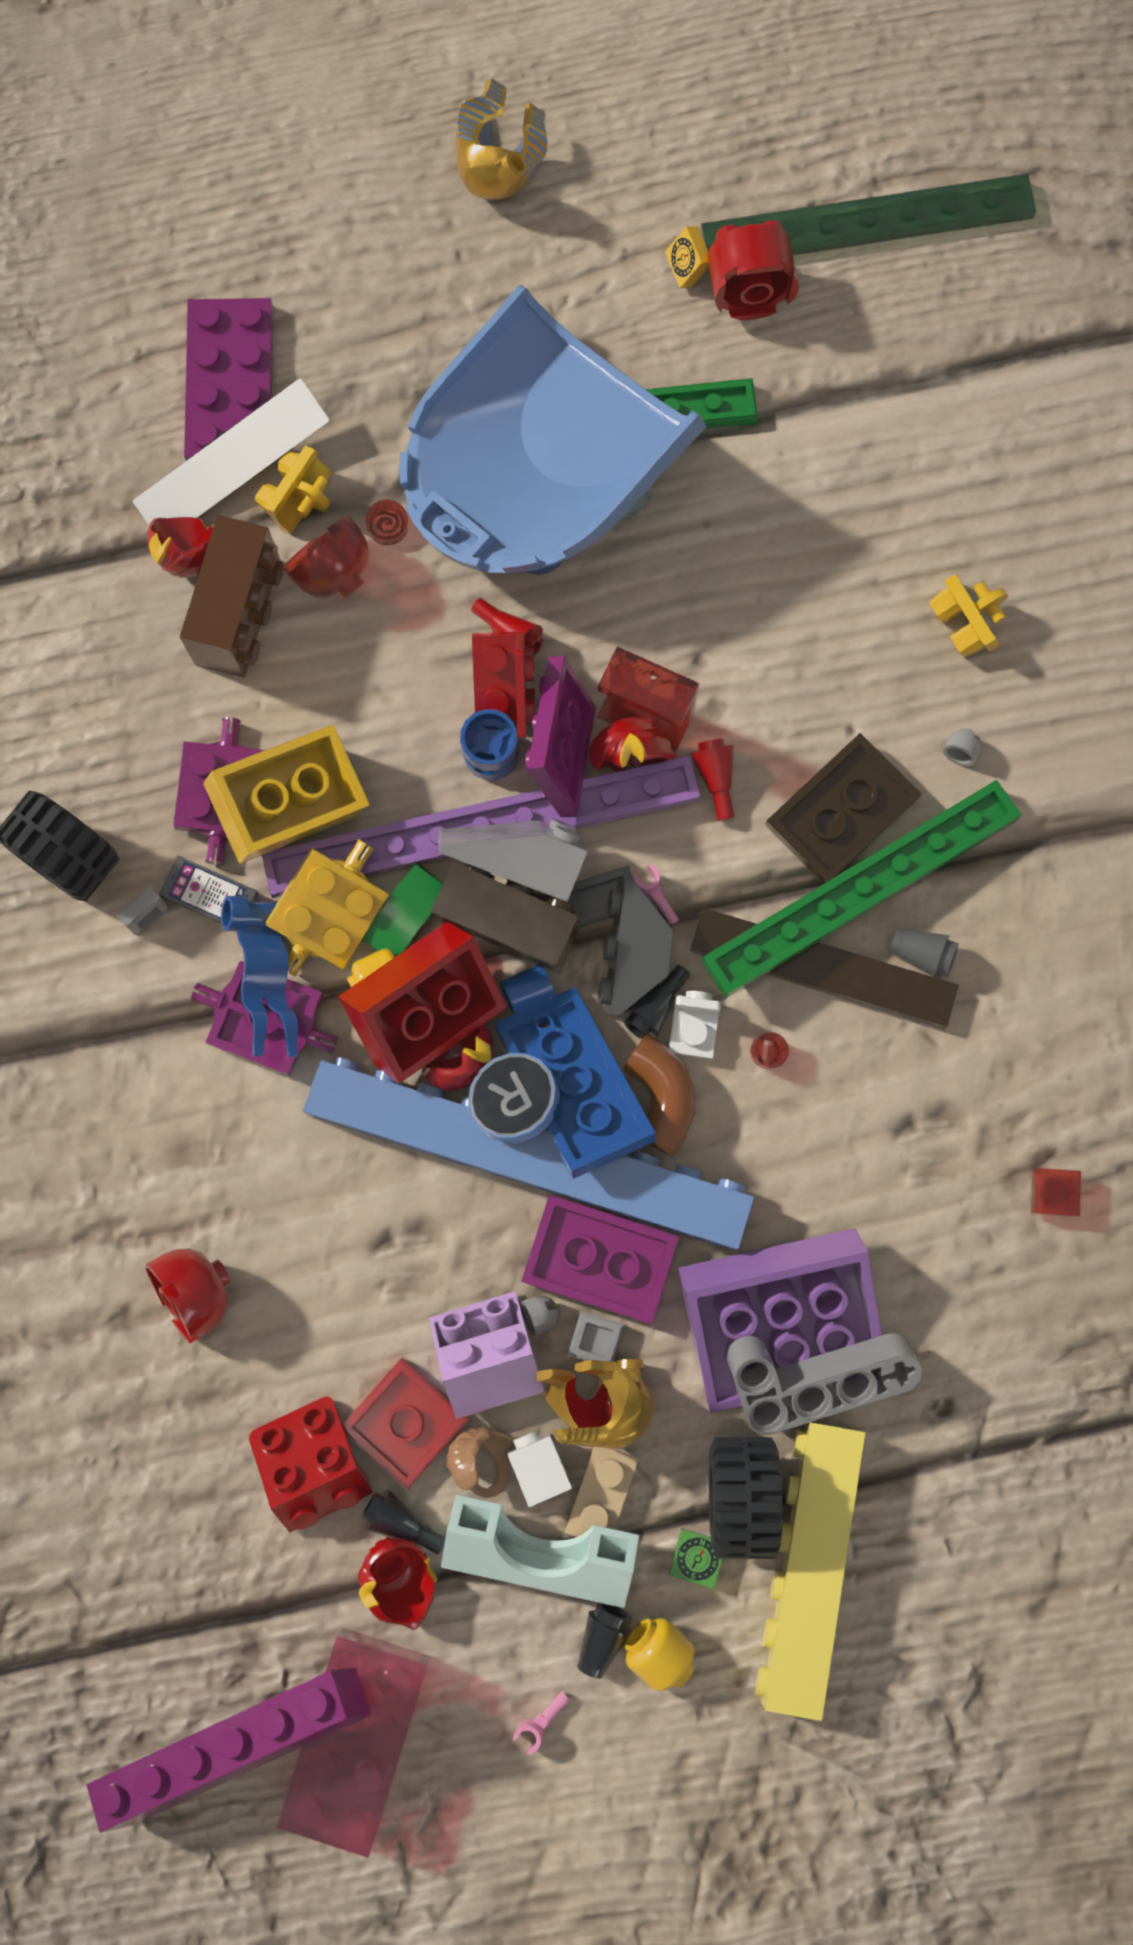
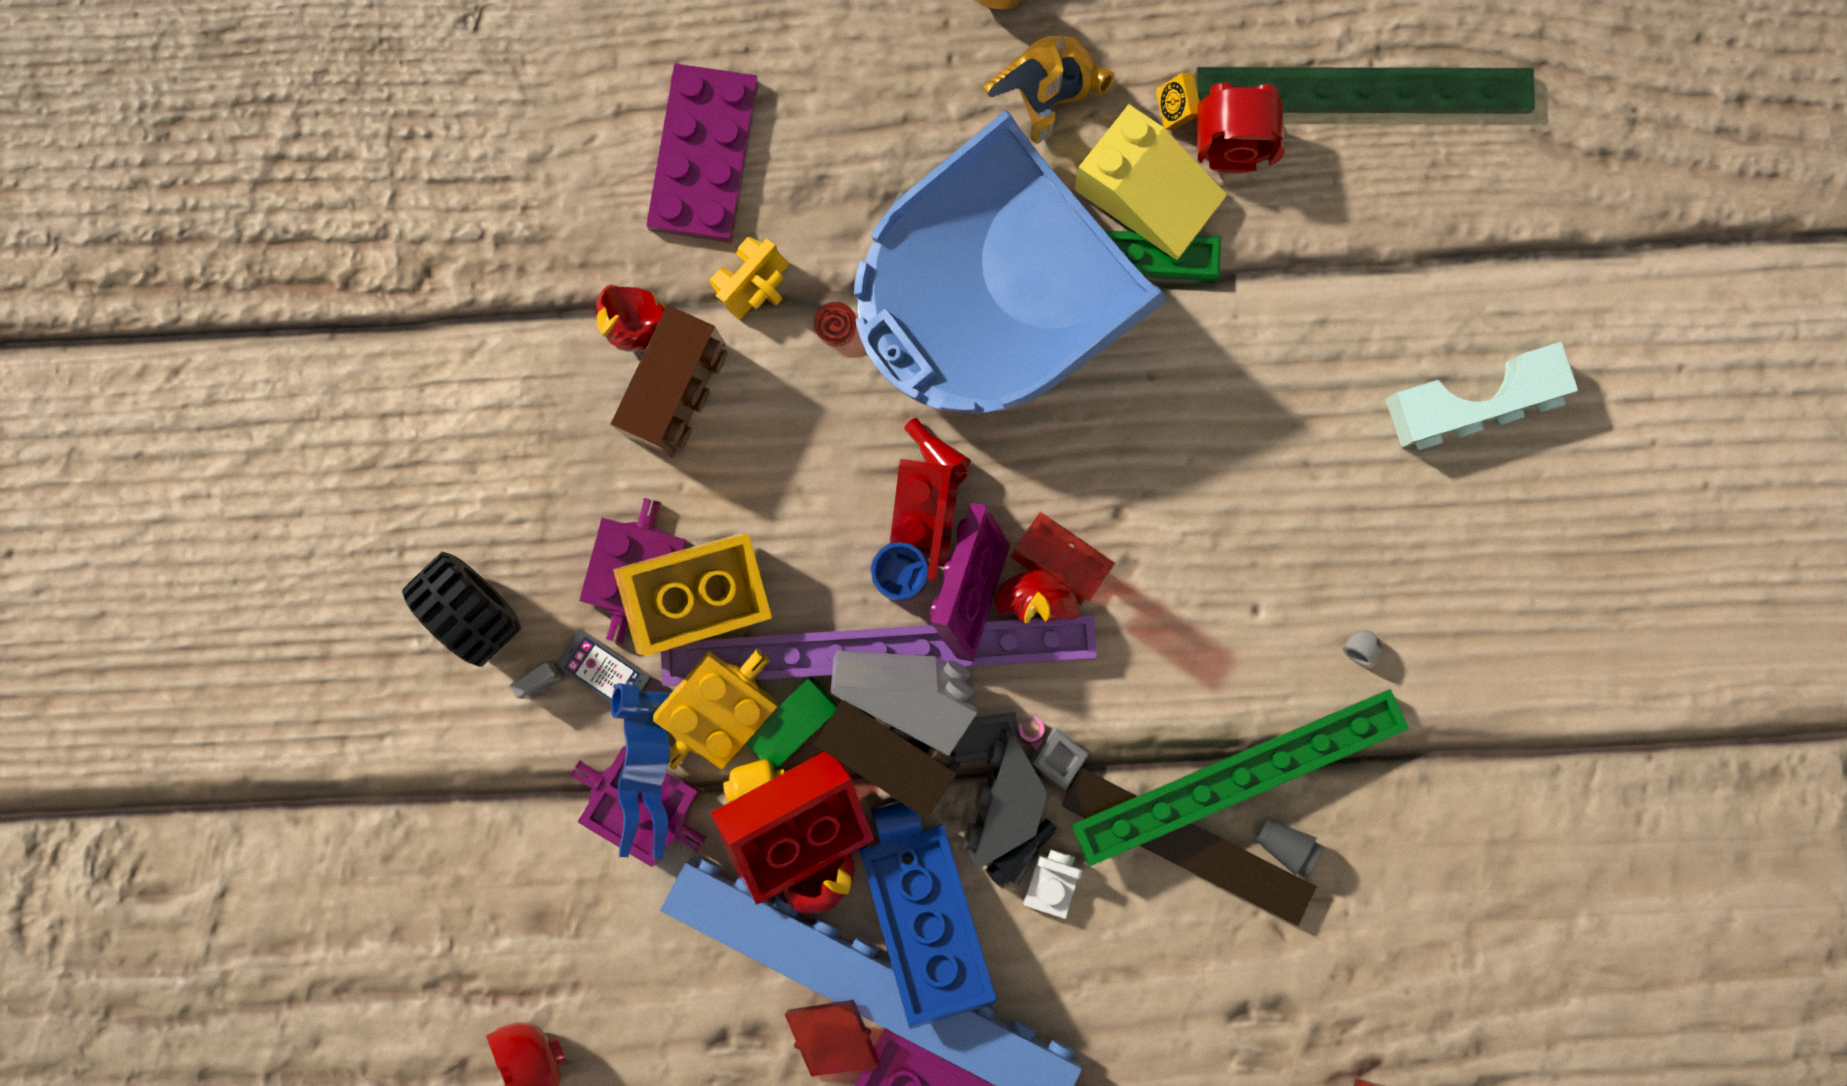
camera: 10 degrees right, 5 degrees up
white sticker [133,379,329,525] -> none
clear red cylinder [283,515,370,599] -> none
black tile [468,1053,560,1143] -> none
dark orange cylinder [623,1034,695,1158] -> none
red cone [691,738,735,821] -> none
clear red hinge [750,1032,789,1069] -> none
dark brown plate [765,733,922,884] -> none
yellow hips [929,574,1008,658] -> none
none -> clear red piece [785,999,880,1077]
none -> piece [983,36,1114,144]
none -> light grey tile [1029,728,1089,790]
none -> light yellow slope [1074,104,1227,261]
none -> light aqua arch [1386,342,1579,451]

